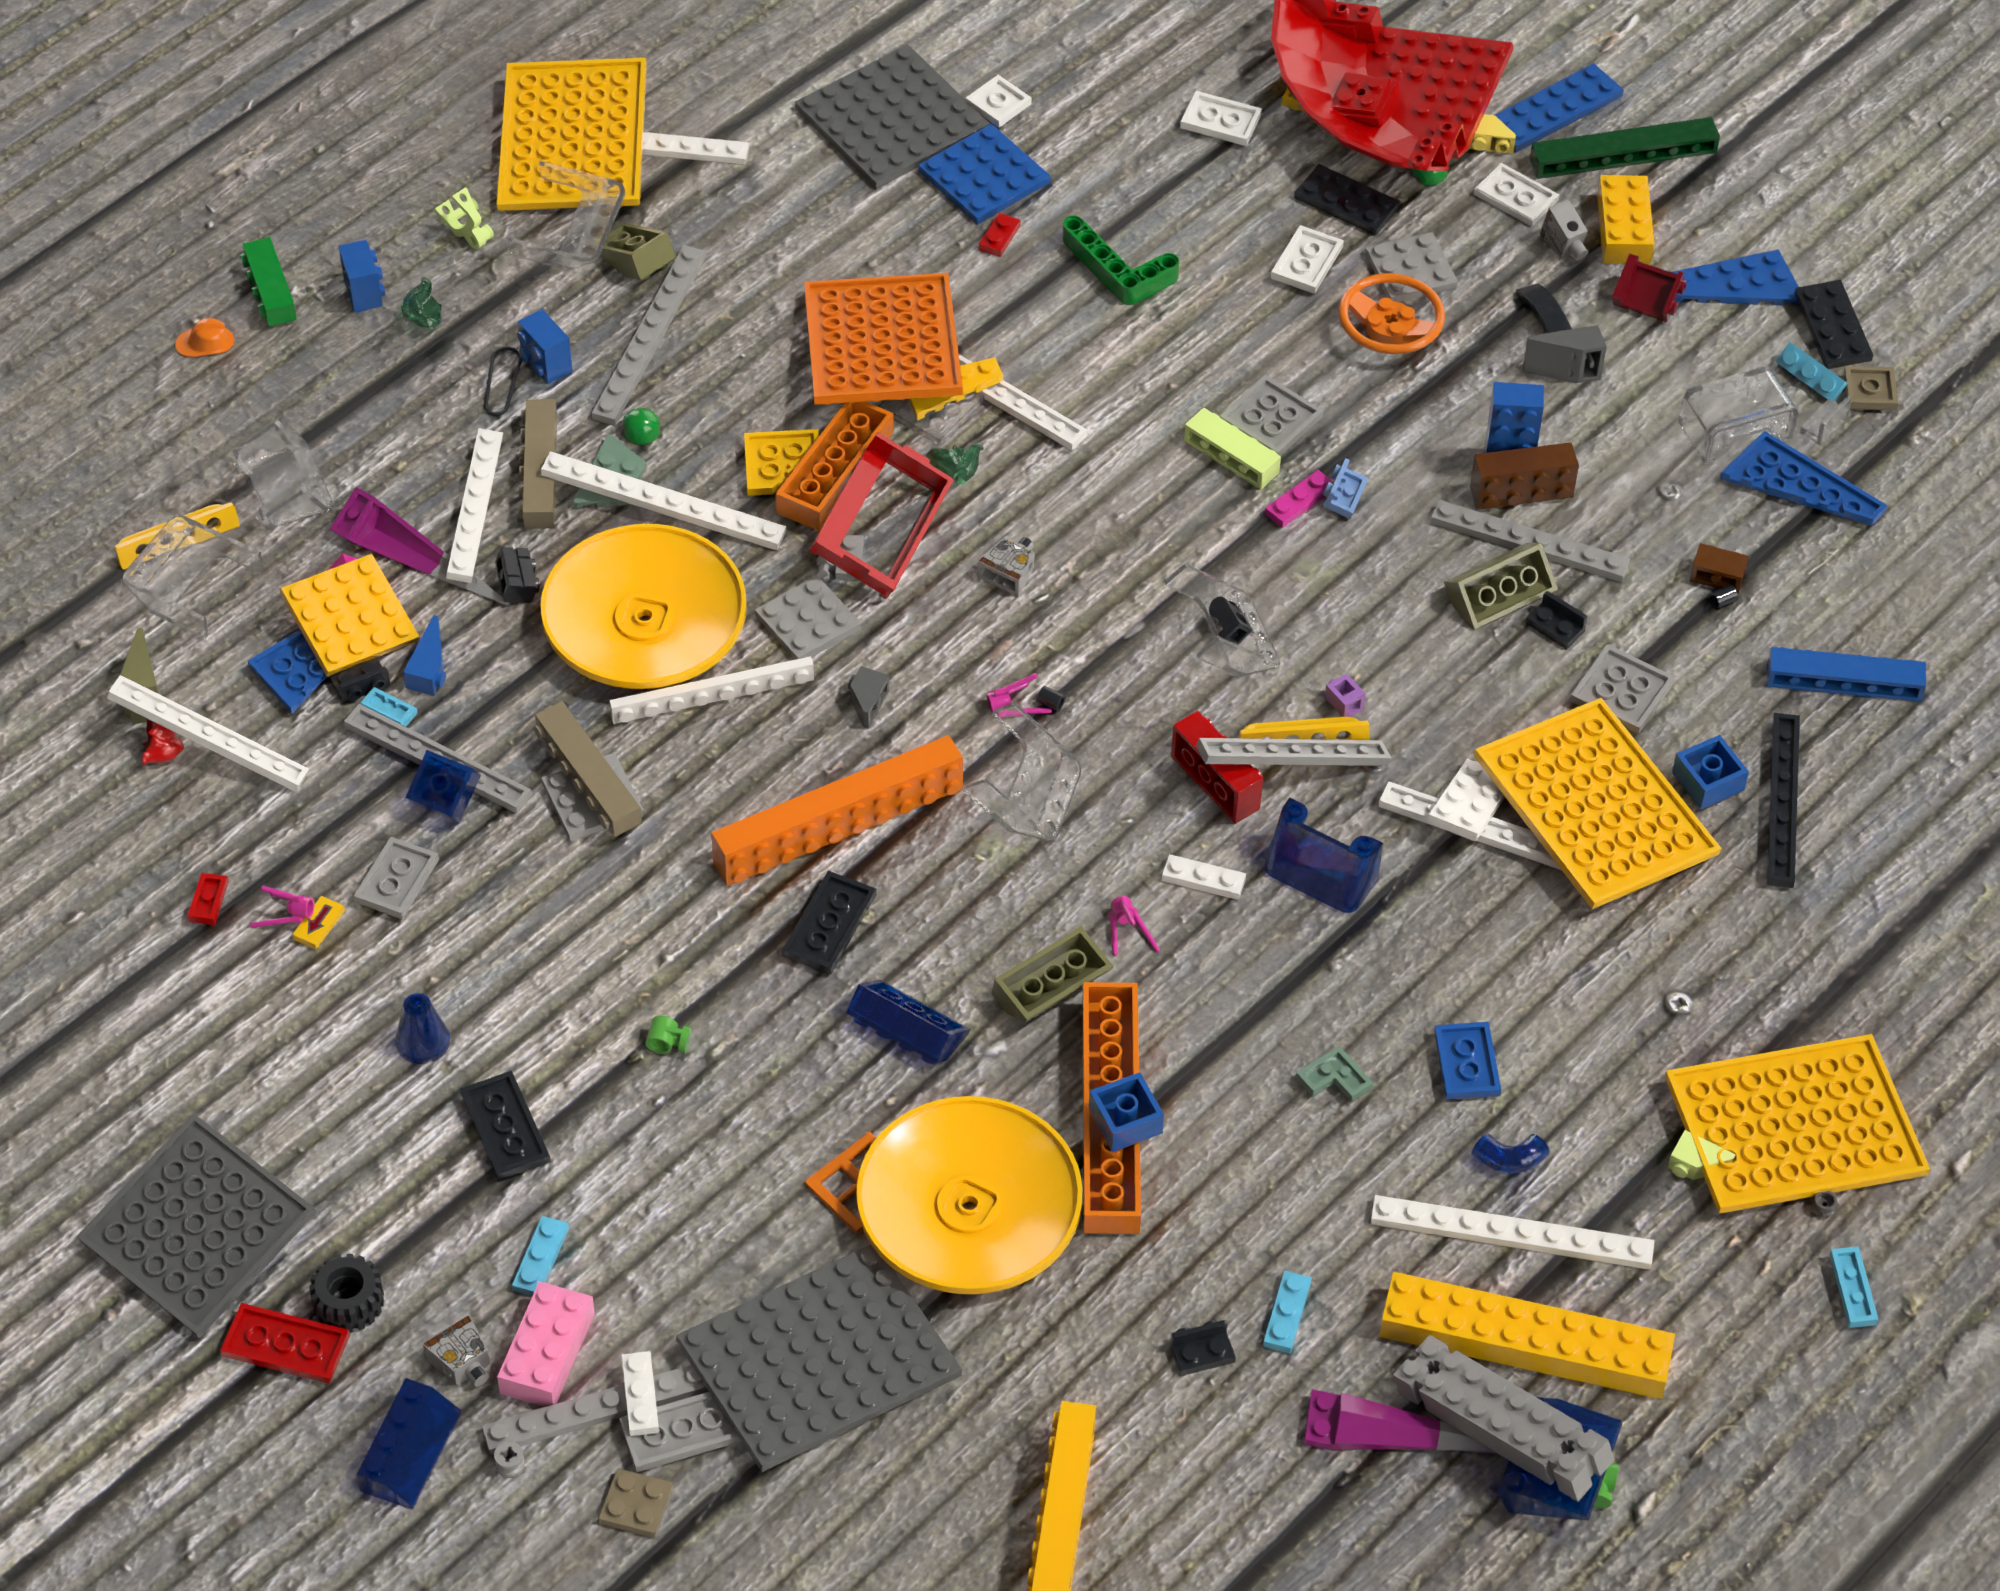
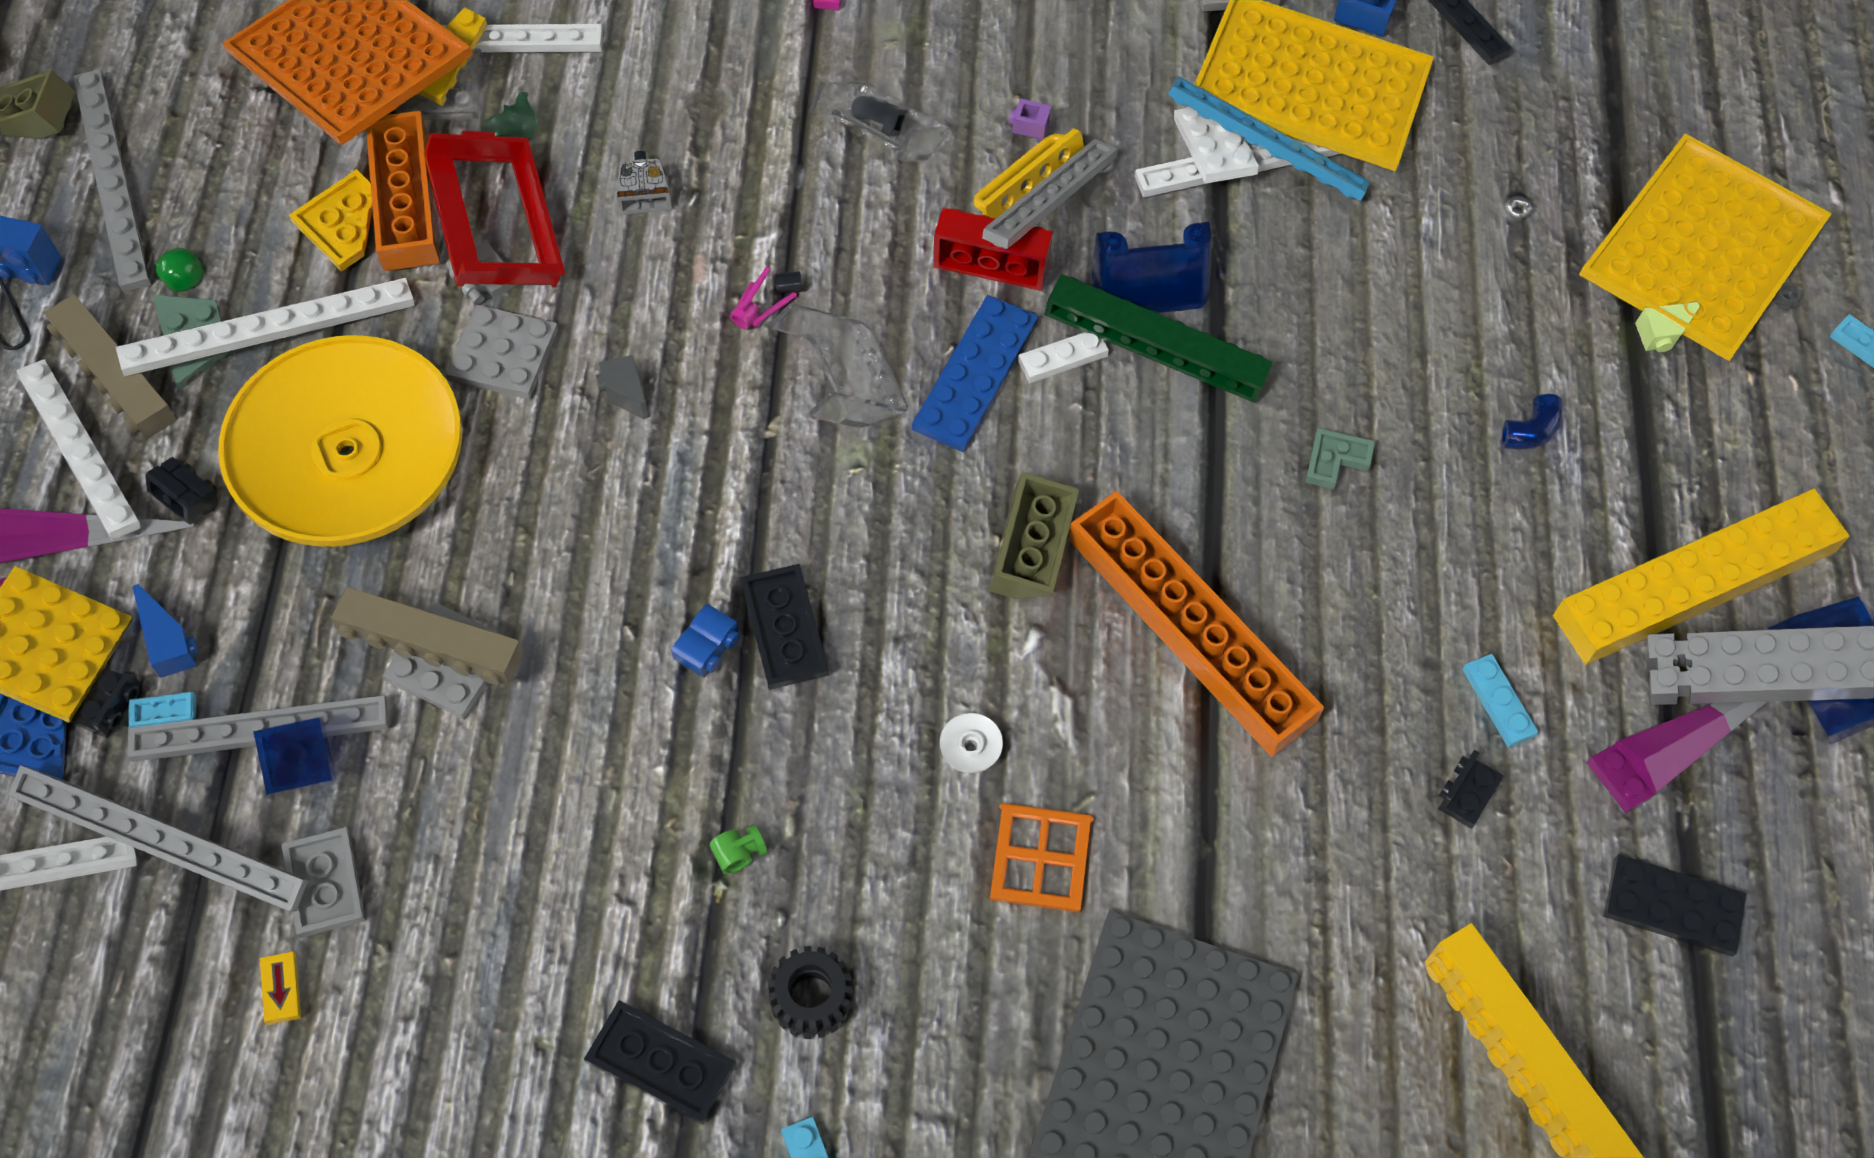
camera: 40 degrees left, 10 degrees up
red plate [188,873,229,925] -> none
dark pink plant [249,886,315,928] -> none
clear blue cone [395,993,450,1064] -> none
white plate [610,656,814,724] -> none
orange brick [711,735,963,886] -> none
clear blue slope [846,980,971,1065] -> none
yellow dish [857,1096,1082,1294] -> none
blue brick [1089,1072,1164,1152] -> none
dark pink plant [1108,896,1160,956] -> none
white plate [1371,1195,1654,1270] -> none
blue plate [1434,1022,1501,1100] -> none
none -> light grey plate [8,765,309,912]
none -> blue brick [671,603,740,678]
none -> black tyre [768,946,853,1039]
none -> blue plate [912,294,1038,453]
none -> white dish [940,713,1003,773]
none -> dark green brick [1044,274,1273,403]
none -> dark azure plate [1168,76,1369,201]
none -> black plate [1603,854,1747,957]

